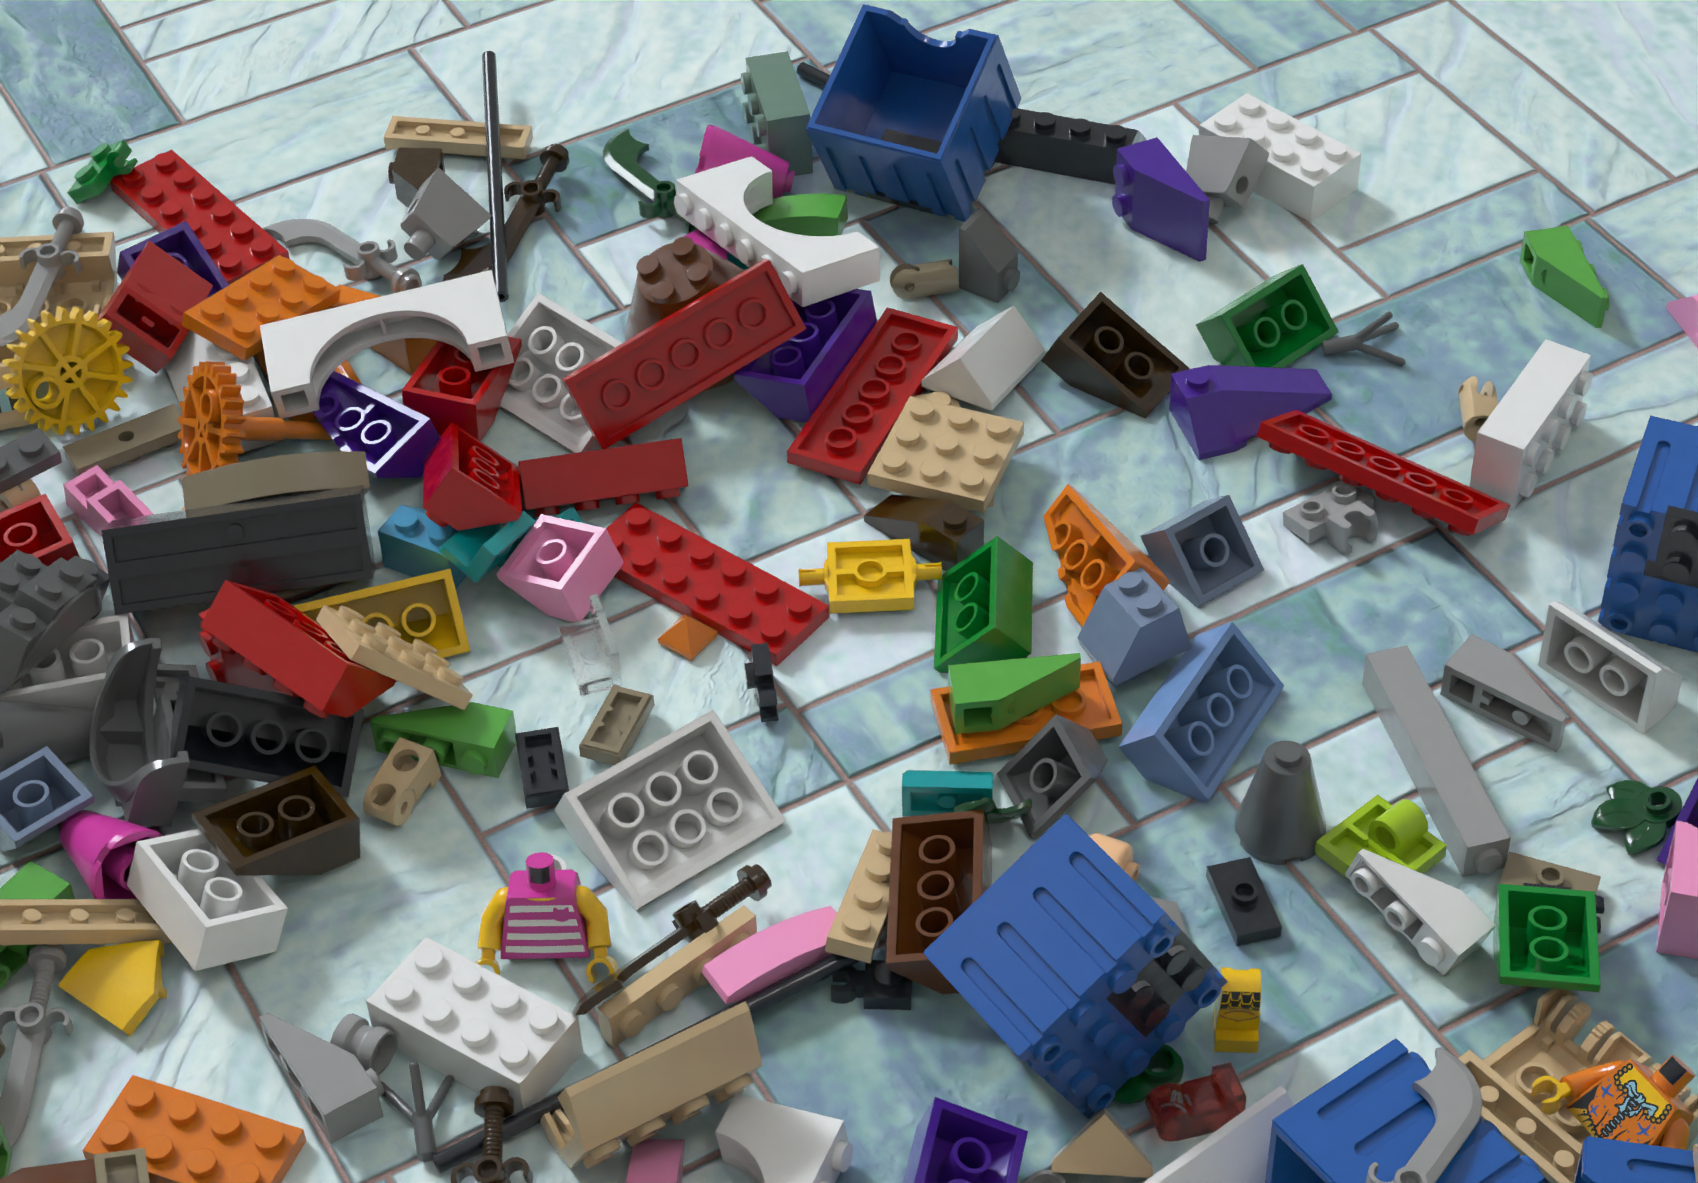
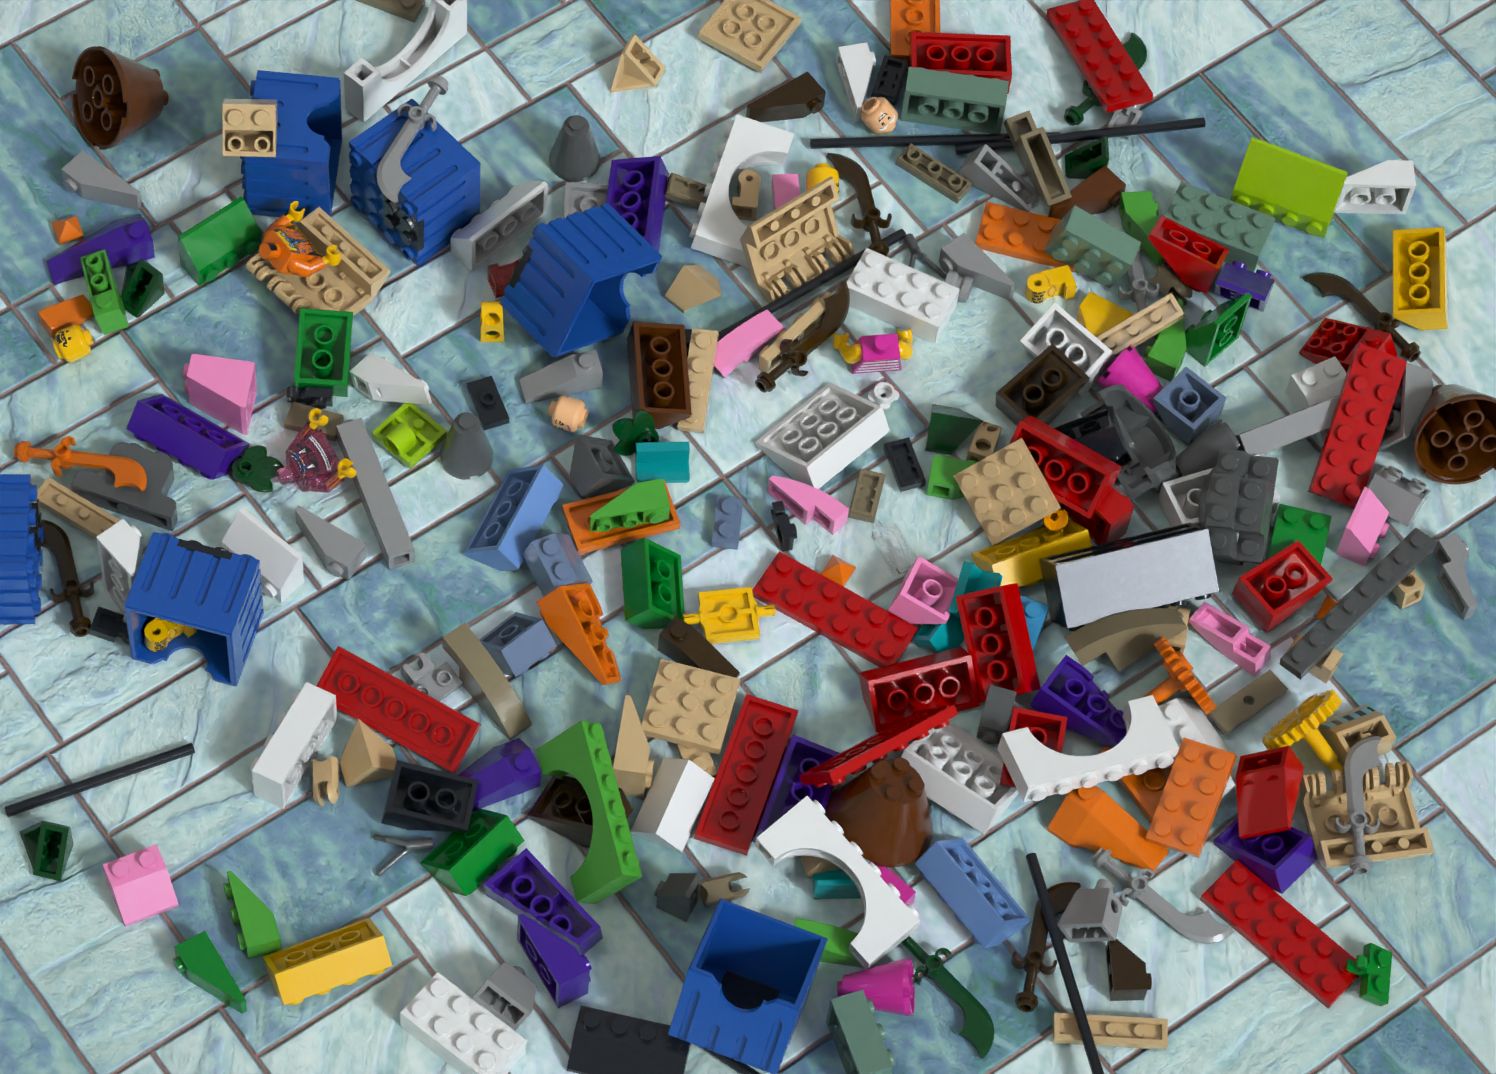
camera: 165 degrees right, 15 degrees up
none -> green slope [173,931,247,1014]
none -> yellow slope [262,918,392,1005]
none -> clear pink torso [276,408,356,493]
none -> tan slope [339,718,397,788]
none -> black slope [381,760,479,832]
none -> dark tan slope [442,623,532,740]
none -> dark purple wedge [483,848,603,956]
none -> bright green arch [536,721,642,904]
none -> tan slope [613,695,654,798]
none -> tan slope [665,264,722,313]
none -> sand blue plate [711,496,743,550]
none -> bright pink slope [767,475,849,535]
none -> medium blue slope [915,838,1031,948]
none -> dark green slope [925,404,983,455]
none -> dark grey slope [976,685,1017,744]
none -> yellow leg [1025,265,1077,304]
none -> sand green brick [1044,206,1141,288]

